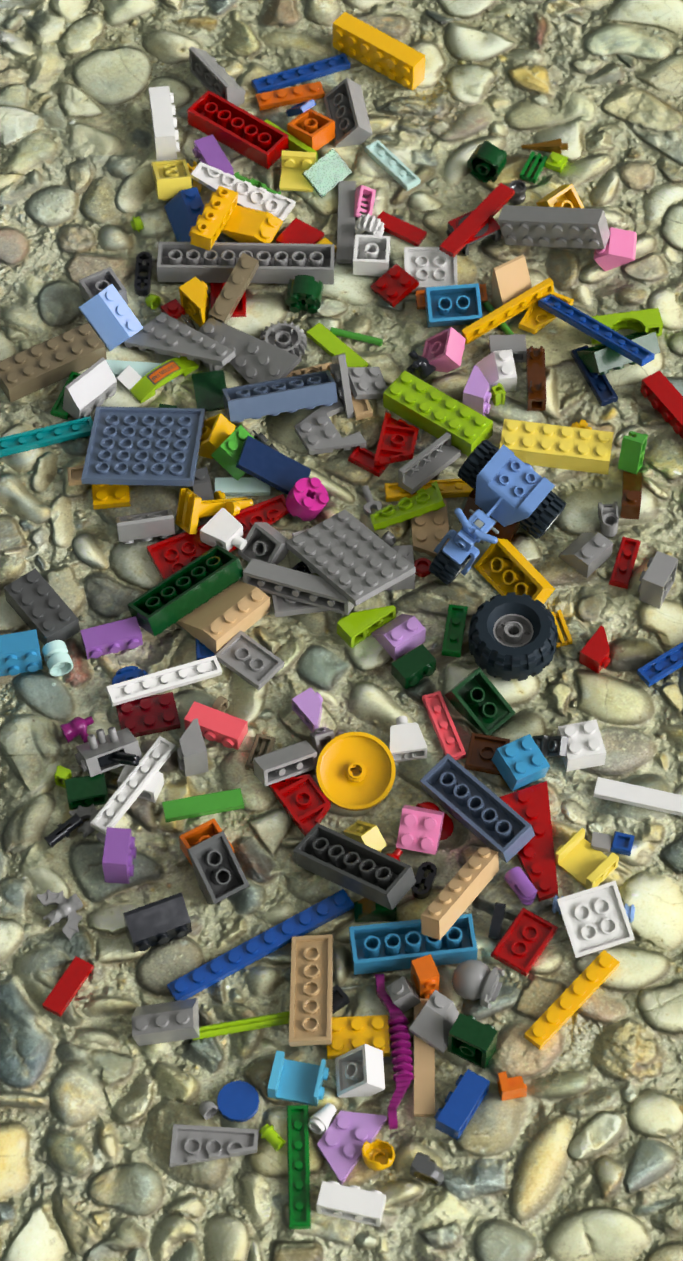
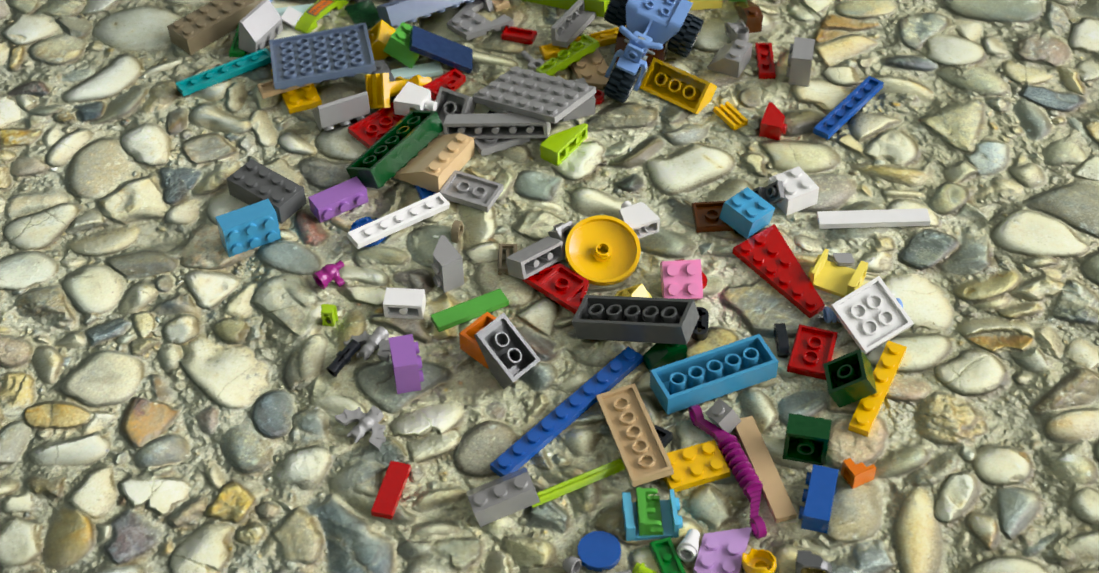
camera: 15 degrees left, 10 degrees down
light aqua wheel [42,640,73,677] -> none
dark green brick [65,773,108,810] -> none
light grey piece [75,727,142,777] -> none
white tile [90,736,176,835] -> none
dark red plate [116,692,181,737] -> none
black slope [123,893,192,953] -> none
coral brick [184,701,248,750] -> none
dark pink brick [286,477,329,521] -> none
lavender slope [292,687,323,732] -> none
white slope [335,1044,385,1098] -> none
lavender slope [372,614,426,660] -> none
red wing [374,412,419,466] -> none
dark green brick [391,644,436,689] -> none
light grey slope [408,990,459,1054] -> none
orange brick [411,954,440,999] -> none
sand blue brick [420,754,535,863] -> none
tan brick [421,846,499,940] -> none
coral tile [422,691,466,760] -> none
green tile [441,604,468,658] -> none
dark green slope [445,668,516,736] -> none
light grey tile [452,959,505,1008] -> none
black wheel [468,592,558,681] -> none
medium lavender arm [504,866,537,906] -> none
blue tile [610,831,635,856] -> none
none -> bright green hinge [636,487,663,536]
none -> dark green brick [823,349,877,408]

